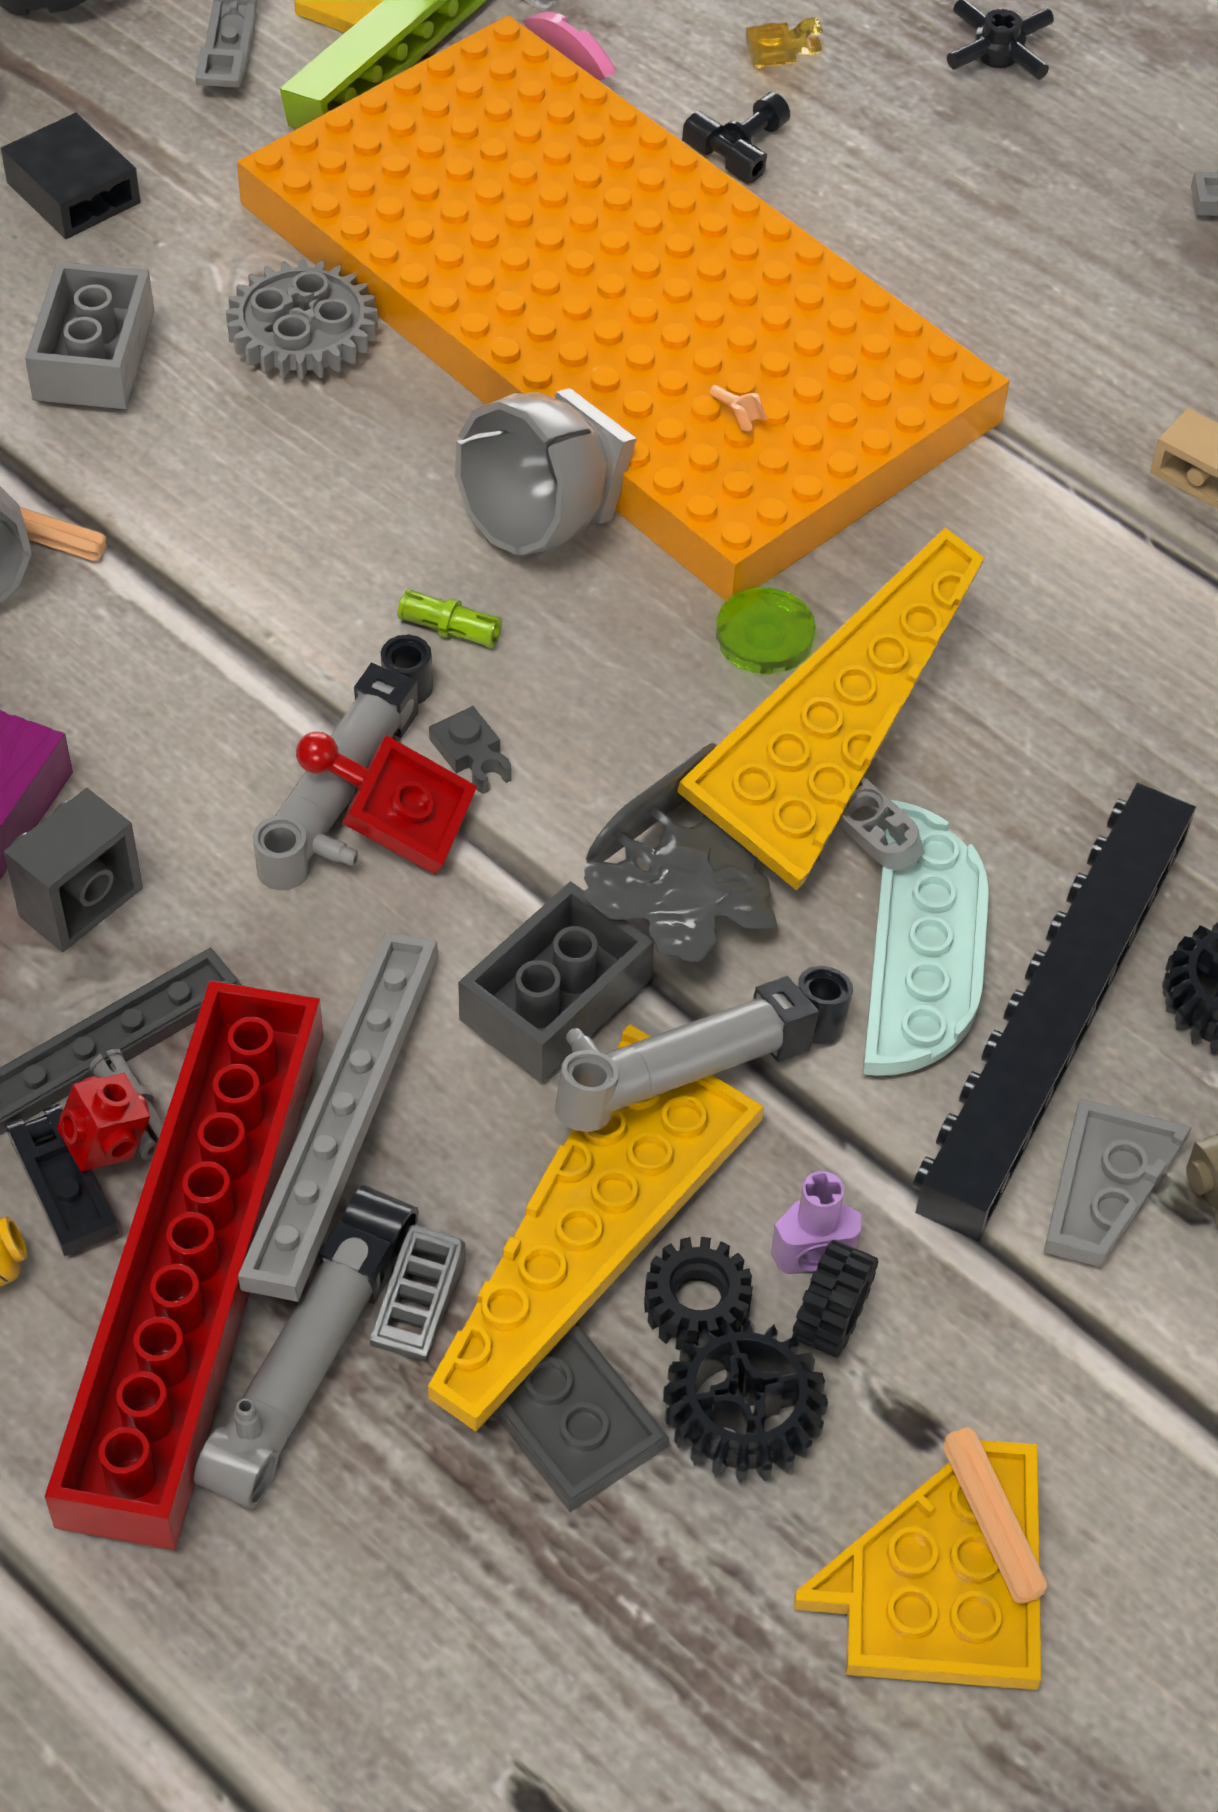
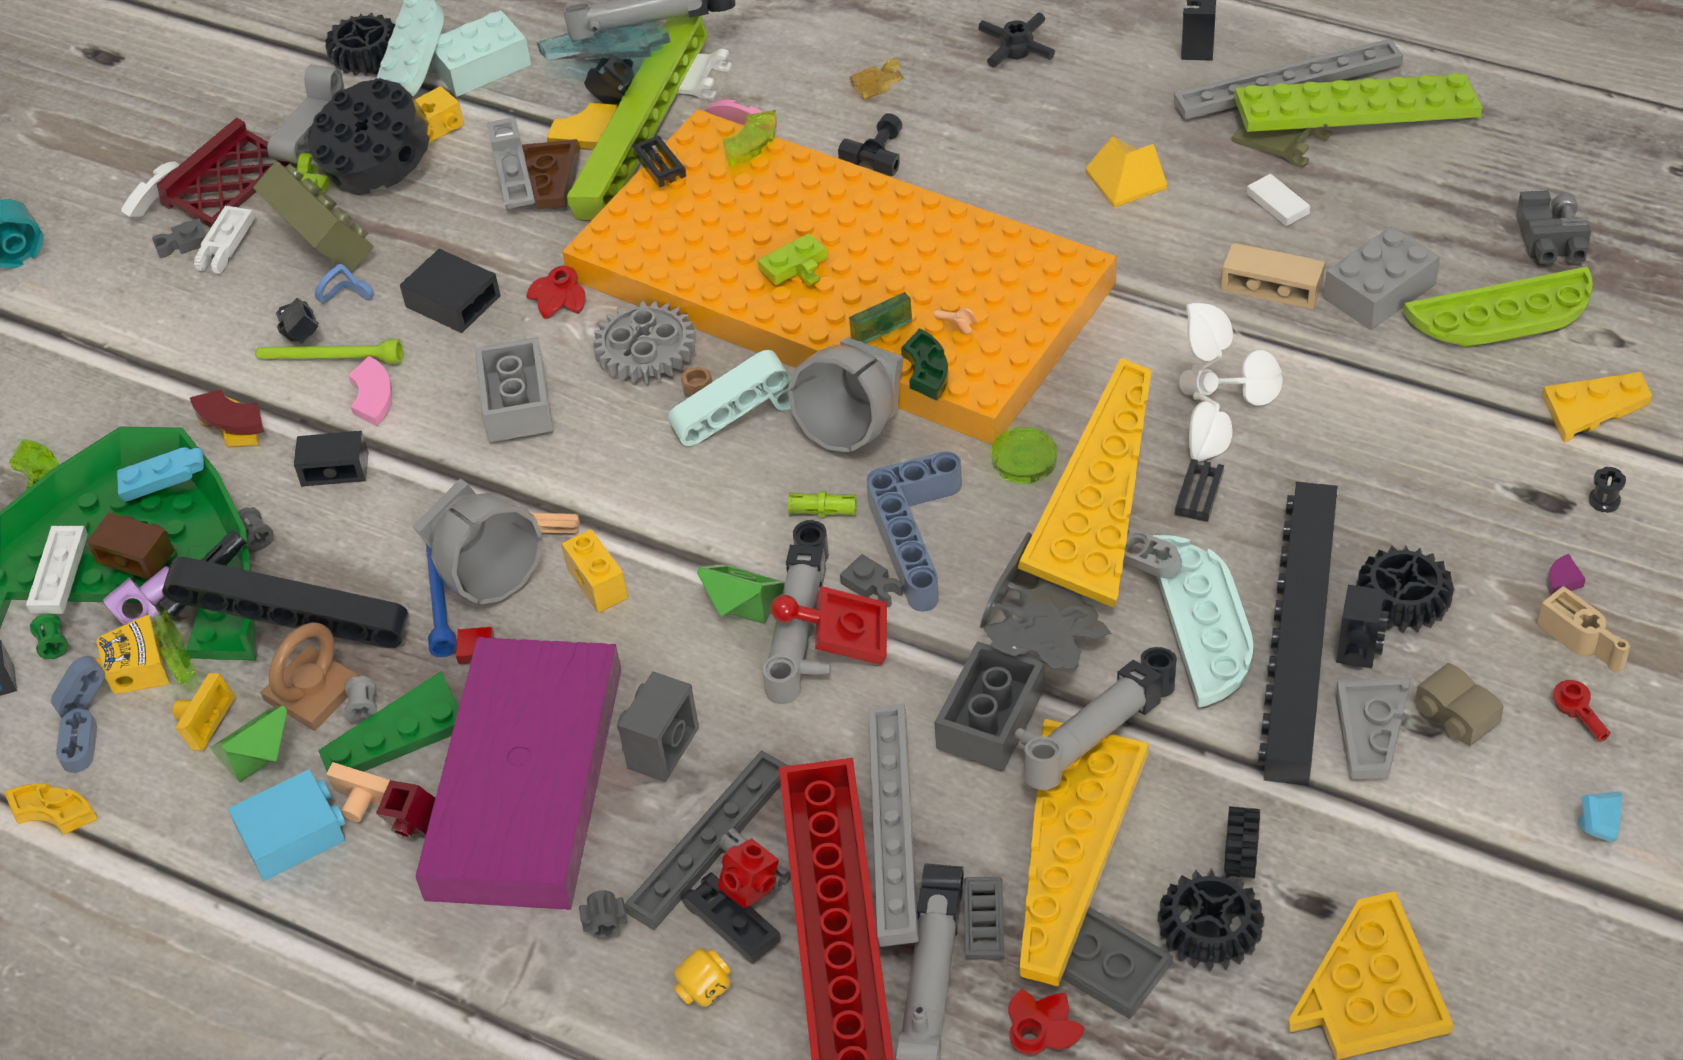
camera: 10 degrees left, 5 degrees down
black tyre [644,1237,753,1350] -> none
lavender piece [771,1171,861,1274] -> none
light nougat axle [943,1427,1047,1604] -> none
none -> reddish brown wing [522,139,580,209]
none -> red plate [526,265,586,319]
none -> yellow brick [561,529,628,613]
none -> black tile [632,136,687,188]
none -> light aqua beam [668,350,792,446]
none -> medium nougat tile [681,367,712,397]
none -> bright green slope [697,564,785,624]
none -> clear neon green tile [723,110,777,167]
none -> lime plate [757,233,828,286]
none -> clear green plate [849,292,912,343]
none -> sand blue beam [866,451,962,612]
none -> dark green tile [901,328,948,401]
none -> red plate [1008,989,1085,1055]
none -> yellow slope [1085,136,1167,208]
none -> black tile [1175,458,1224,522]
none -> white plant [1179,303,1283,462]
none -> black brick [1336,584,1389,668]

